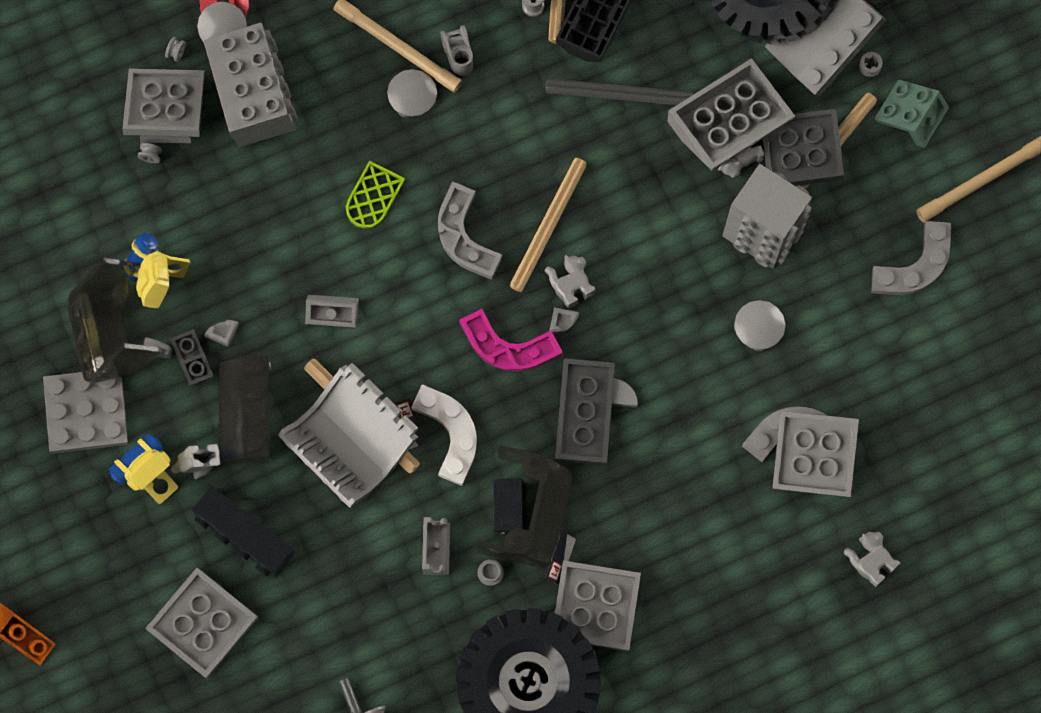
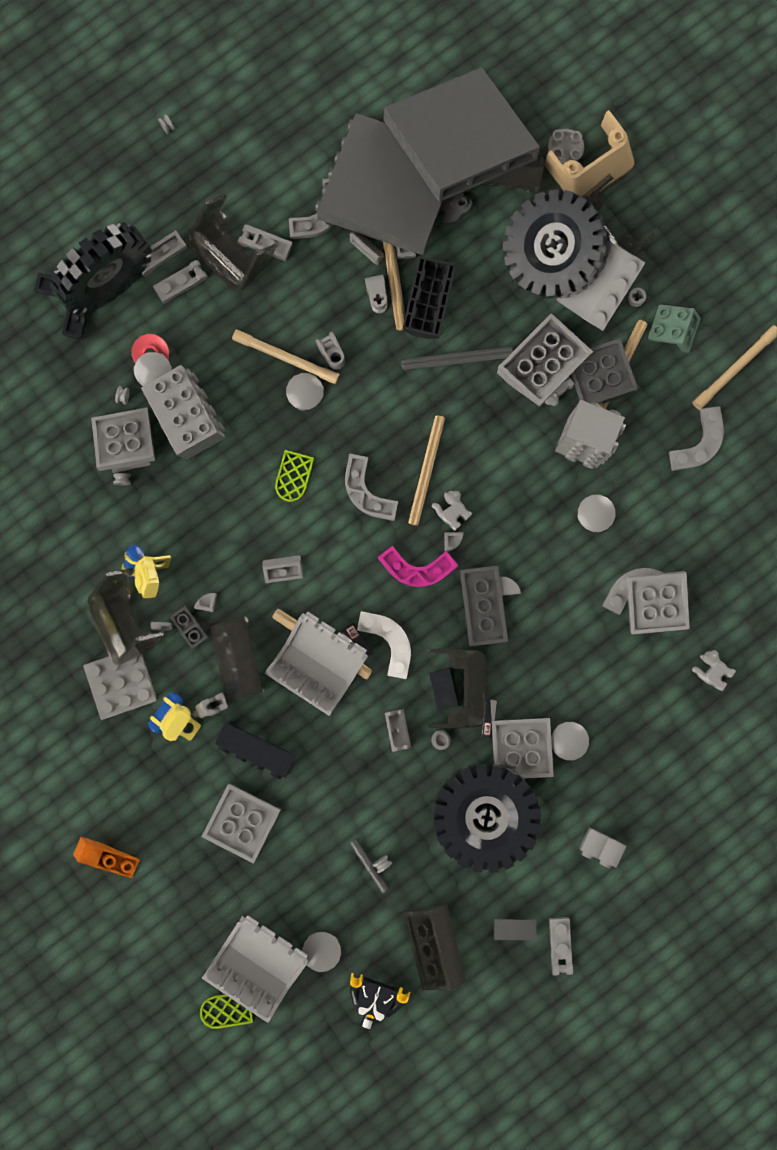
camera: 10 degrees left, 10 degrees up
none -> light grey dish [551,722,589,760]

